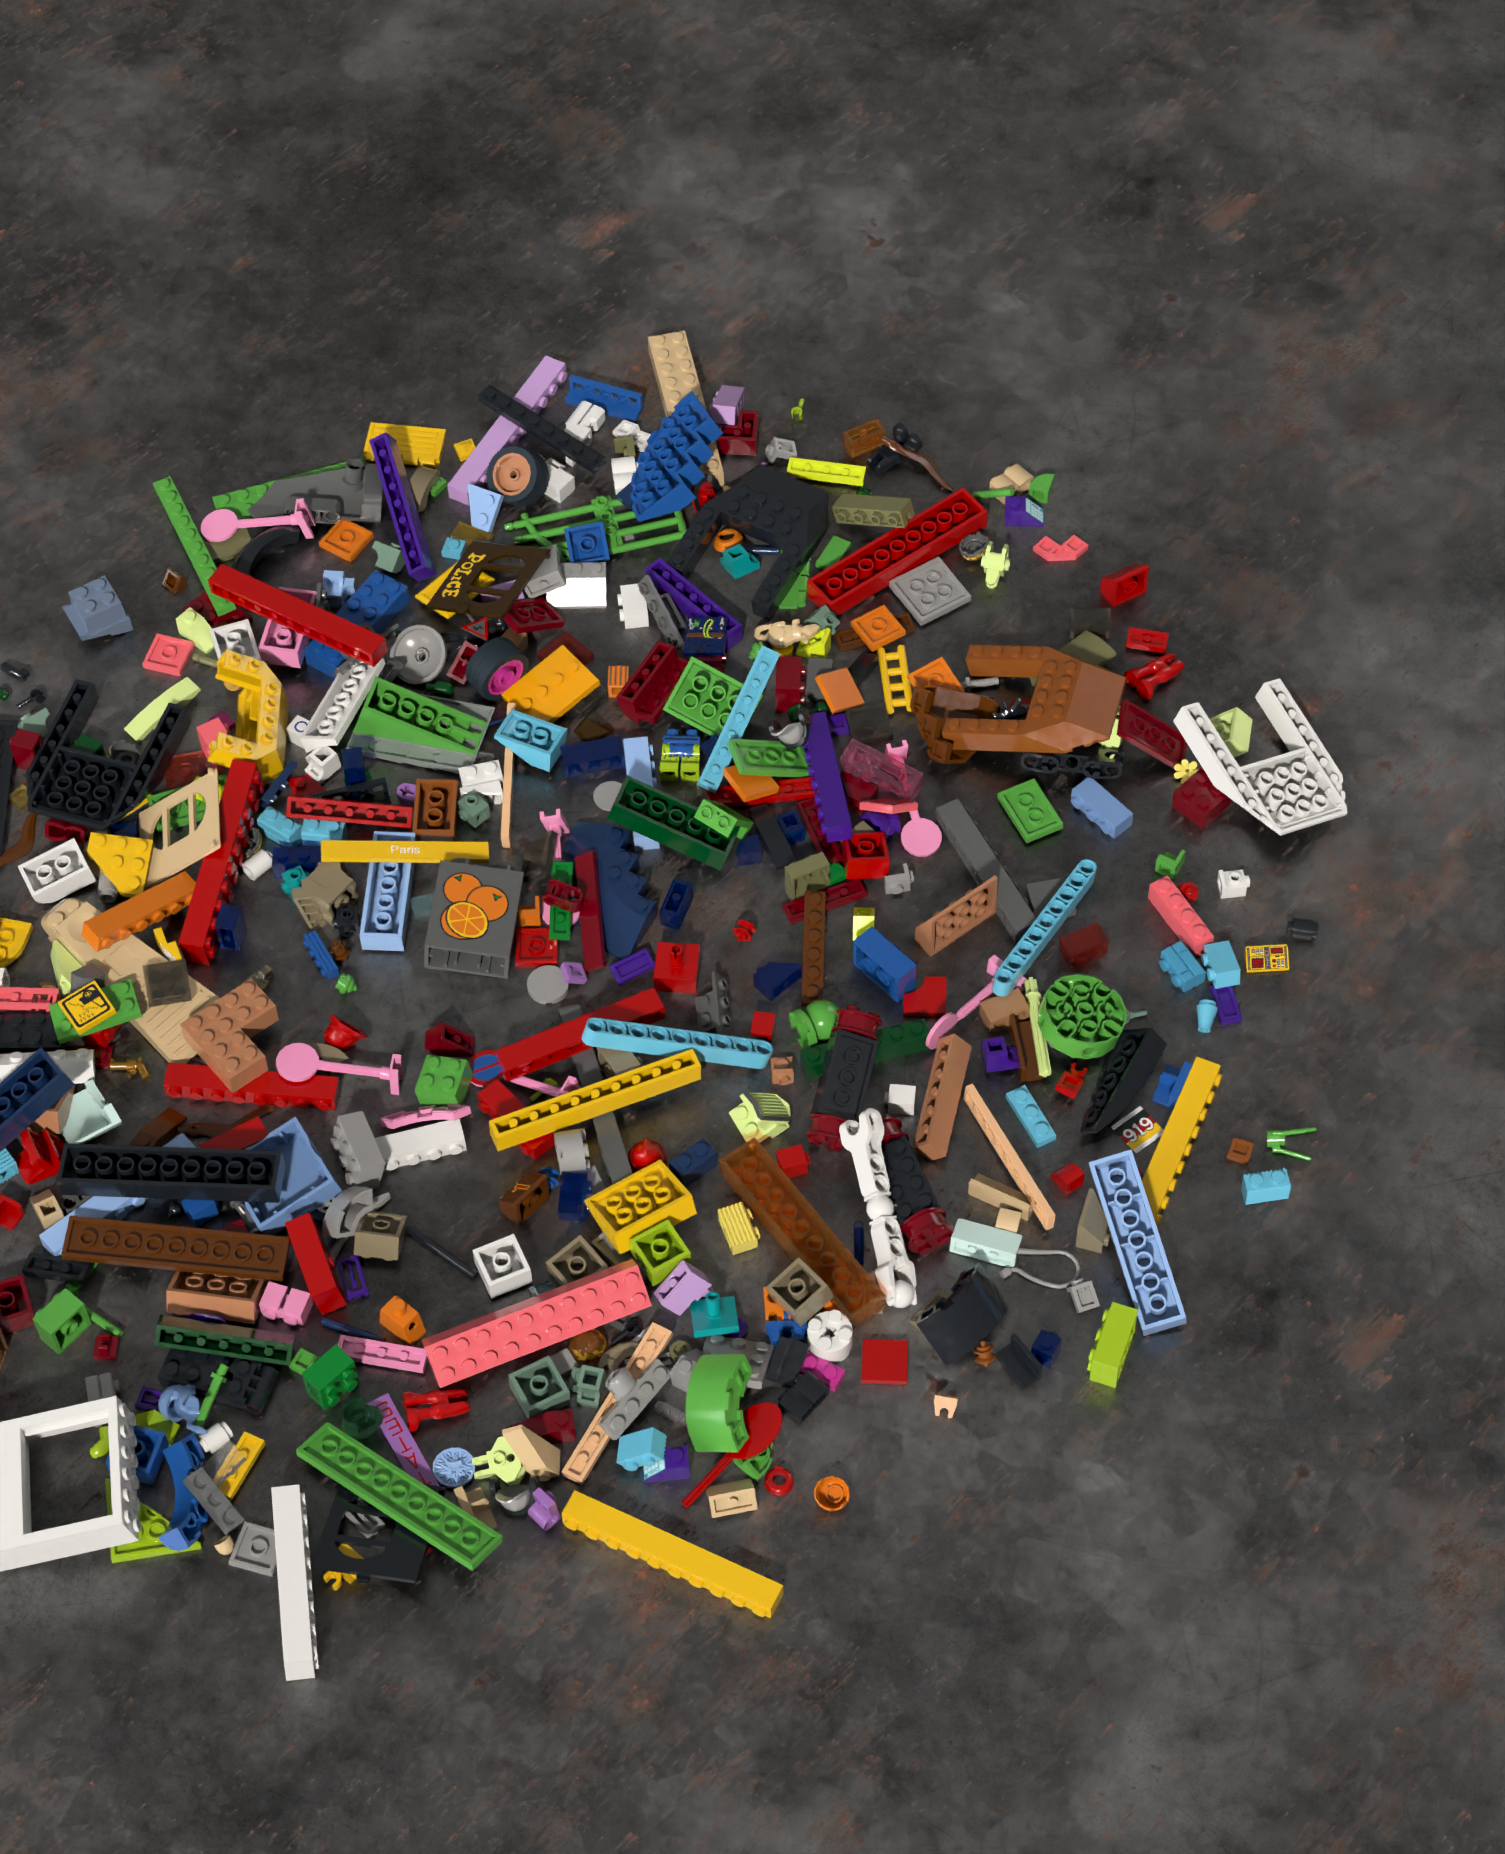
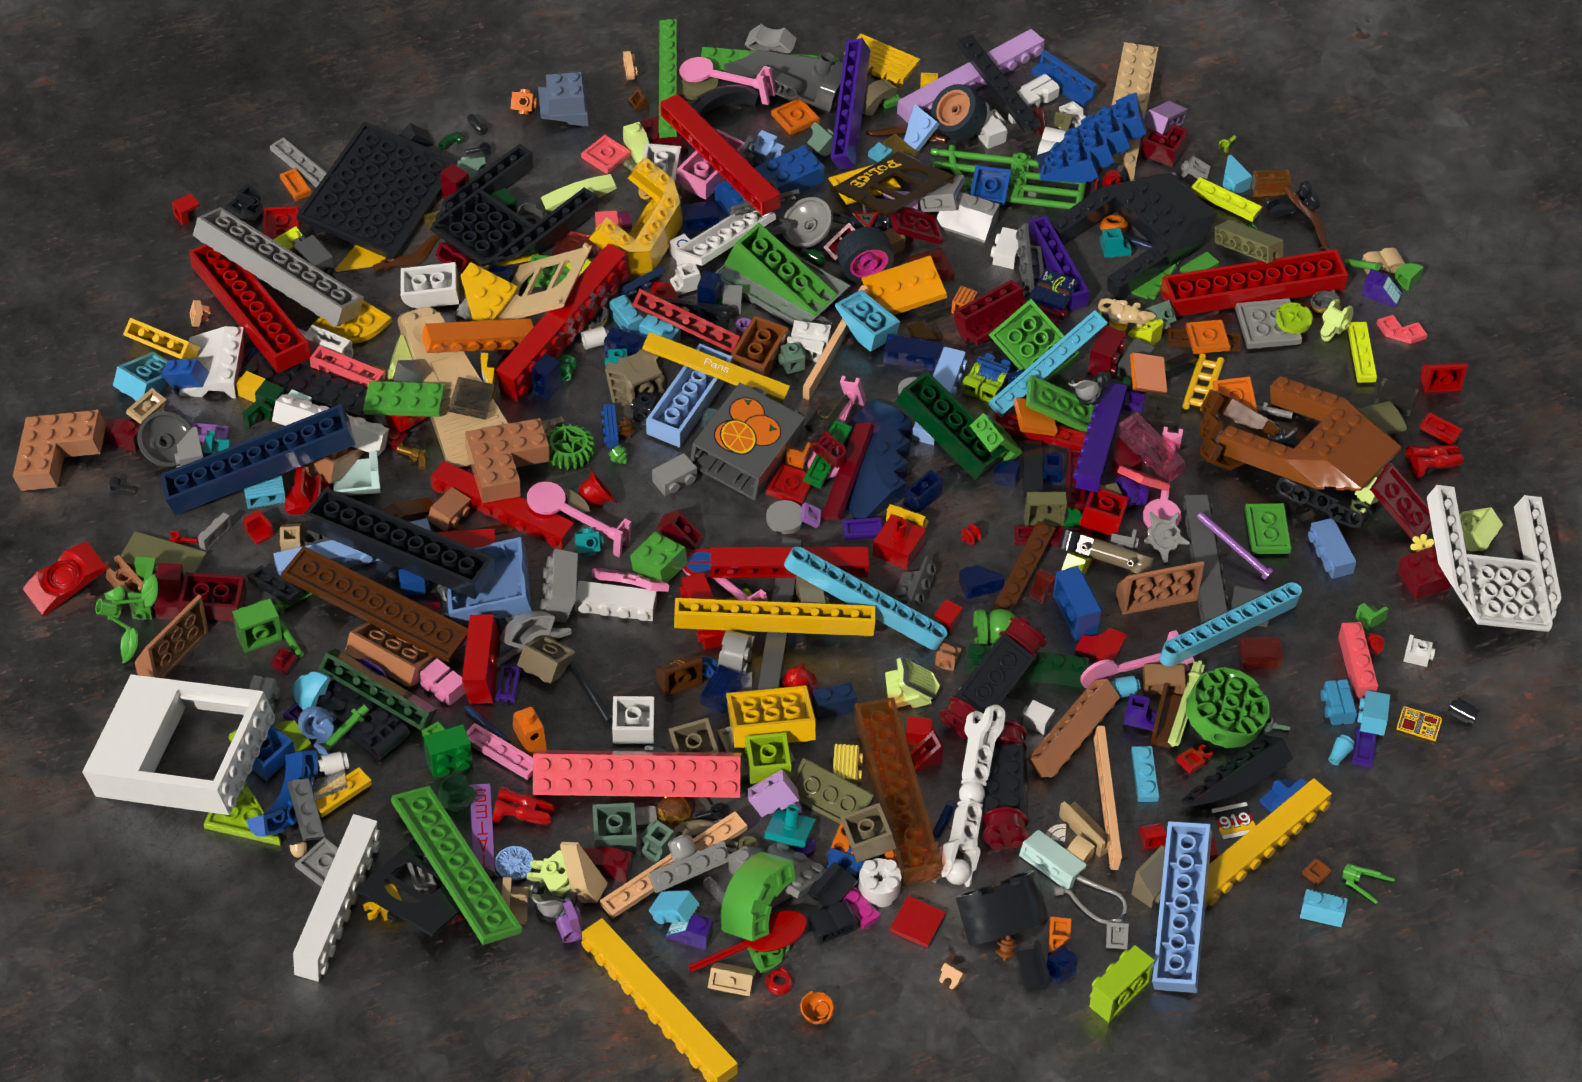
camera: 20 degrees right, 5 degrees down
tile [57,980,117,1036] -> none
none -> medium azure brick [291,671,331,710]
none -> nougat brick [427,487,471,532]
none -> orange brick [511,89,538,115]
none -> bright green gear [546,423,595,470]
none -> green wheel [554,355,578,381]
none -> teal brick [574,527,604,556]
none -> light nougat plate [623,51,638,81]
none -> light grey brick [652,453,697,496]
none -> clear blue brick [681,201,719,233]
none -> light grey brick [722,285,743,314]
none -> light grey brick [745,24,797,54]
none -> olive tile [792,758,876,824]
none -> reddish brown piece [866,124,947,144]
none -> yellow bracket [886,504,929,529]
none -> dark red slope [905,730,944,772]
none -> clear red panel [1027,568,1055,604]
none -> clear red cone [1032,108,1047,135]
none -> white tile [1045,824,1066,845]
none -> orange slope [1048,917,1071,954]
none -> dark tan piece [1058,528,1155,574]
none -> medium azure brick [1110,675,1140,698]
none -> light grey piece [1144,512,1190,563]
none -> medium lavender bar [1197,512,1274,580]
none -> medium azure slope [1222,155,1252,195]
none -> lime tile [1275,302,1313,334]
none -> neon yellow plate [1347,322,1377,383]

